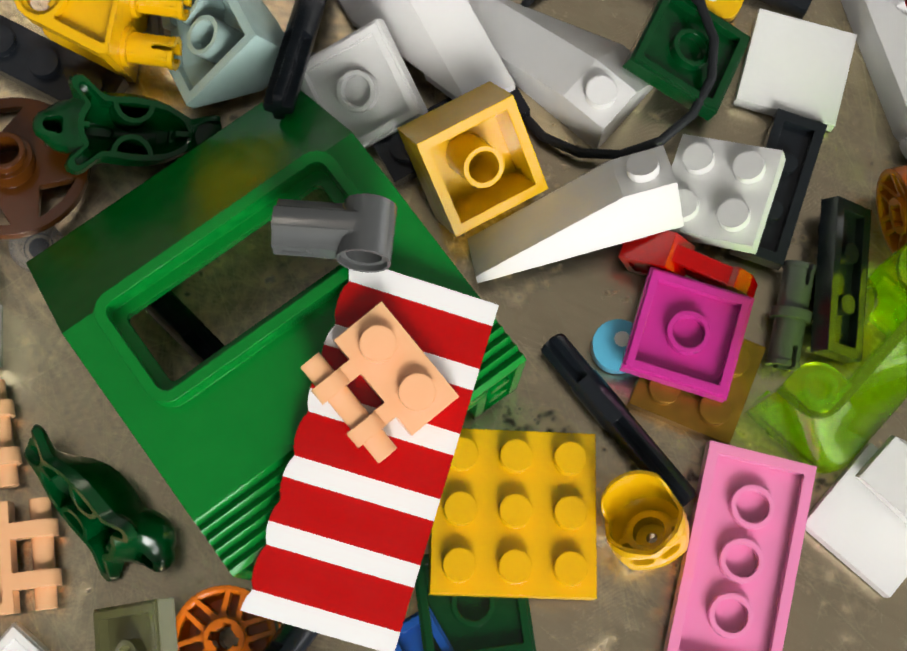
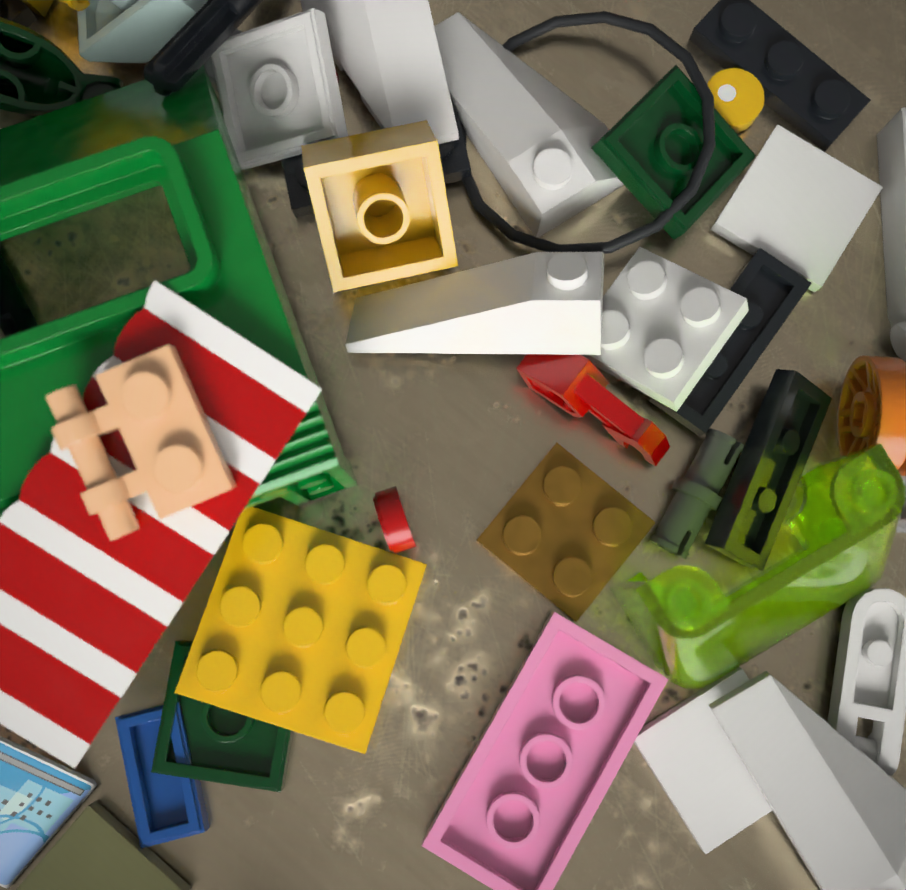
camera: 20 degrees right, 5 degrees up
dark grey piece [271,193,398,273] -> none
black axle [541,333,696,507] -> none
medium azure tile [590,319,633,375] -> none
yellow helmet [601,470,689,570] -> none
dark pink tile [619,267,755,403] -> none
none -> red tile [373,486,416,553]

